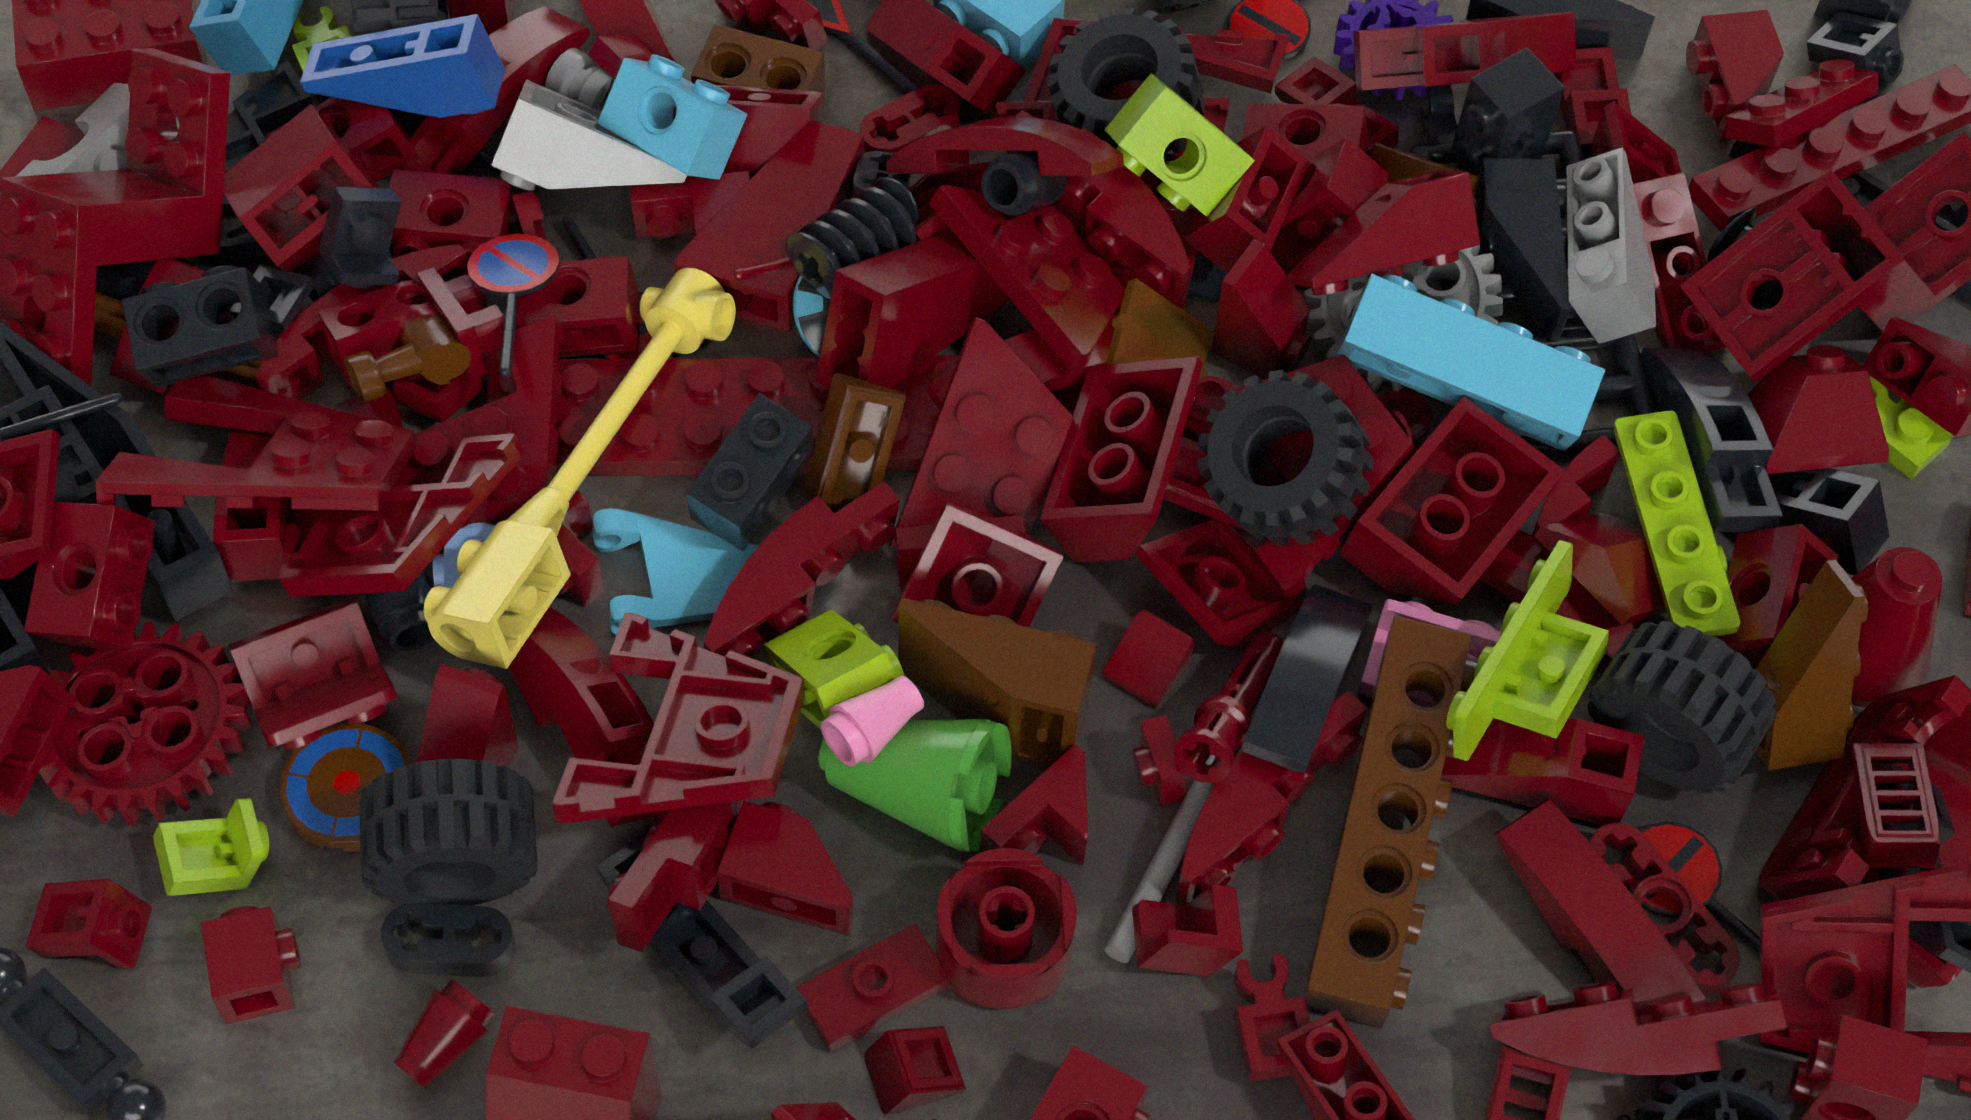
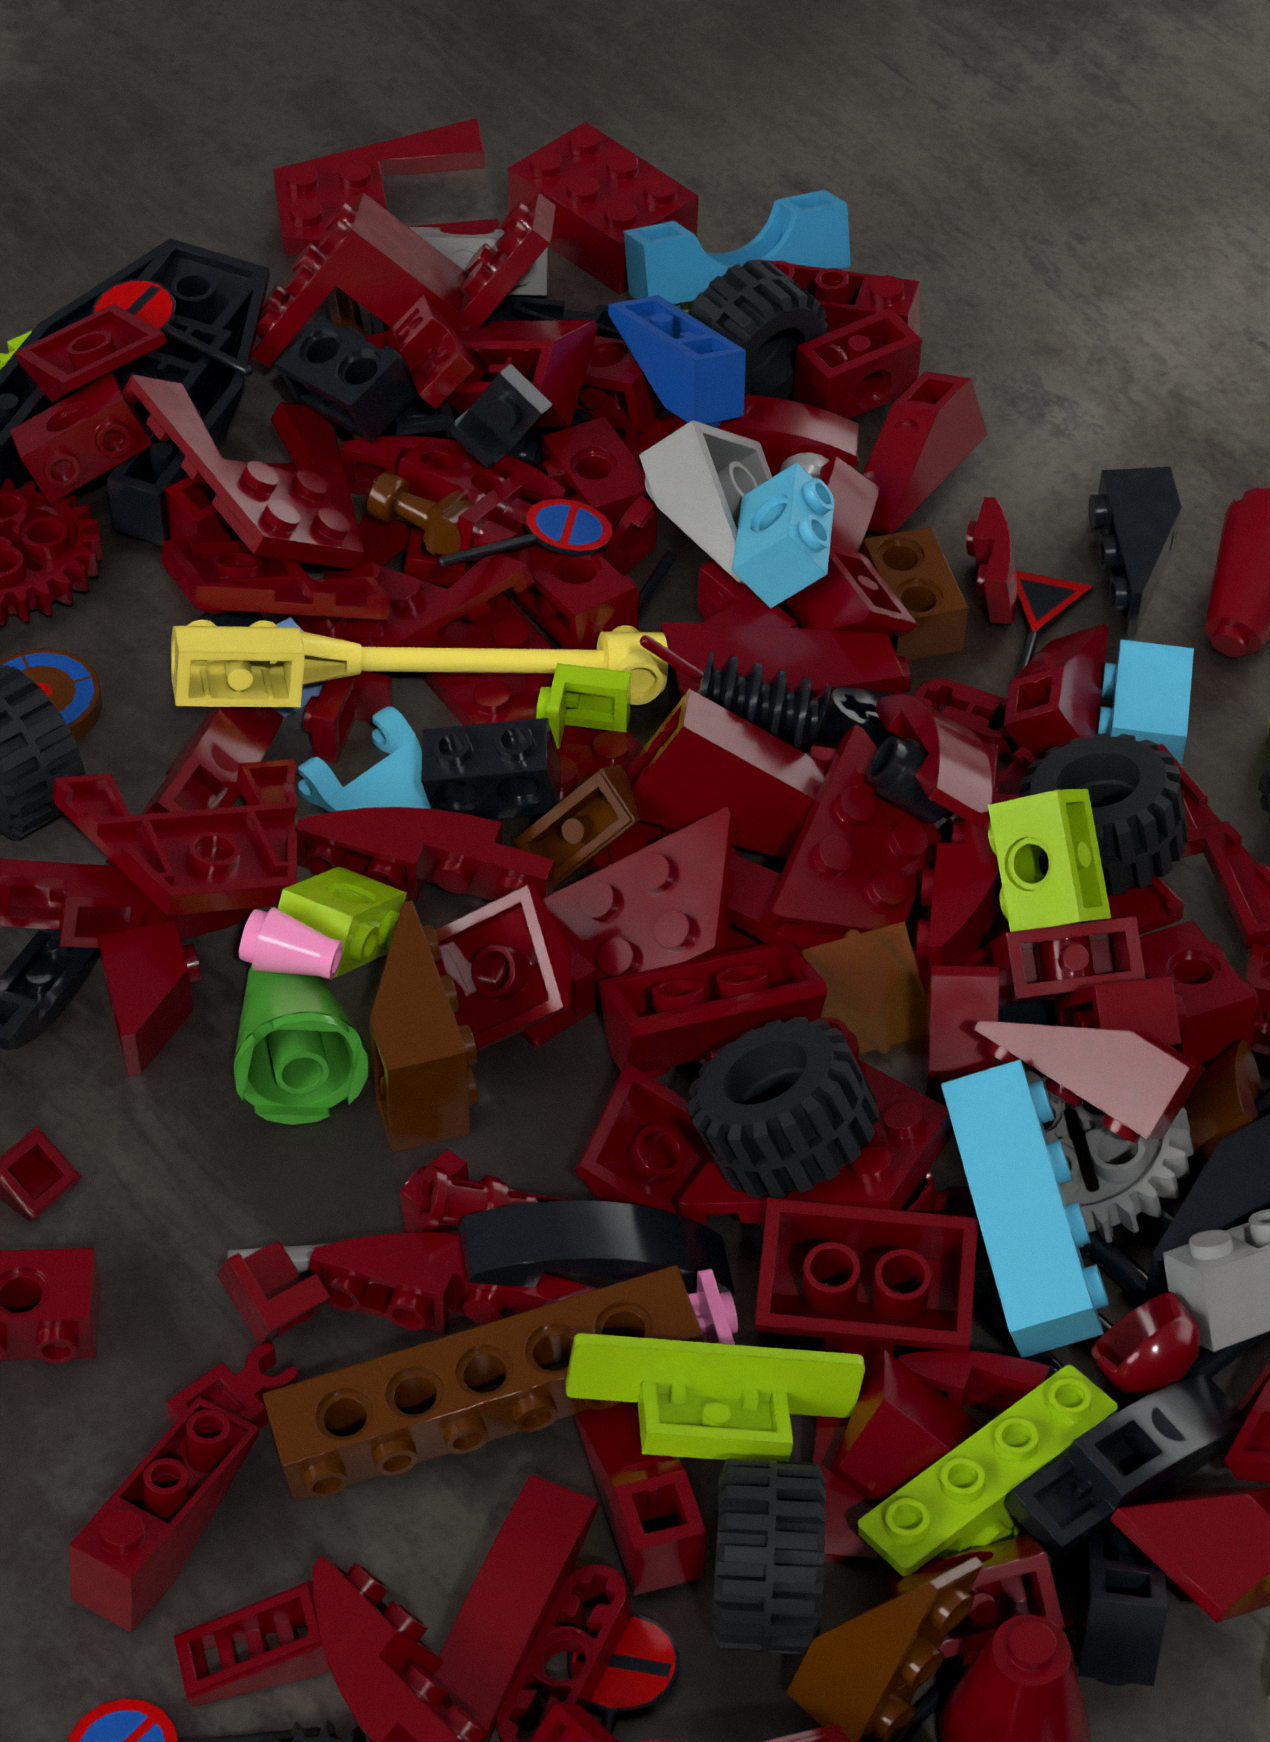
camera: 60 degrees right, 10 degrees down
dark red bracket [228,597,397,749] -> none
dark red slope [416,664,519,767] -> none
dark red plate [796,923,950,1053] -> none
dark red brick [936,848,1077,1009] -> none
dark red slope [980,744,1088,865] -> none
dark red slope [1102,609,1194,708] -> none
none -> dark red slope [385,294,475,409]
none -> lime bracket [536,663,631,749]
none -> dark red hair [1091,1291,1201,1395]

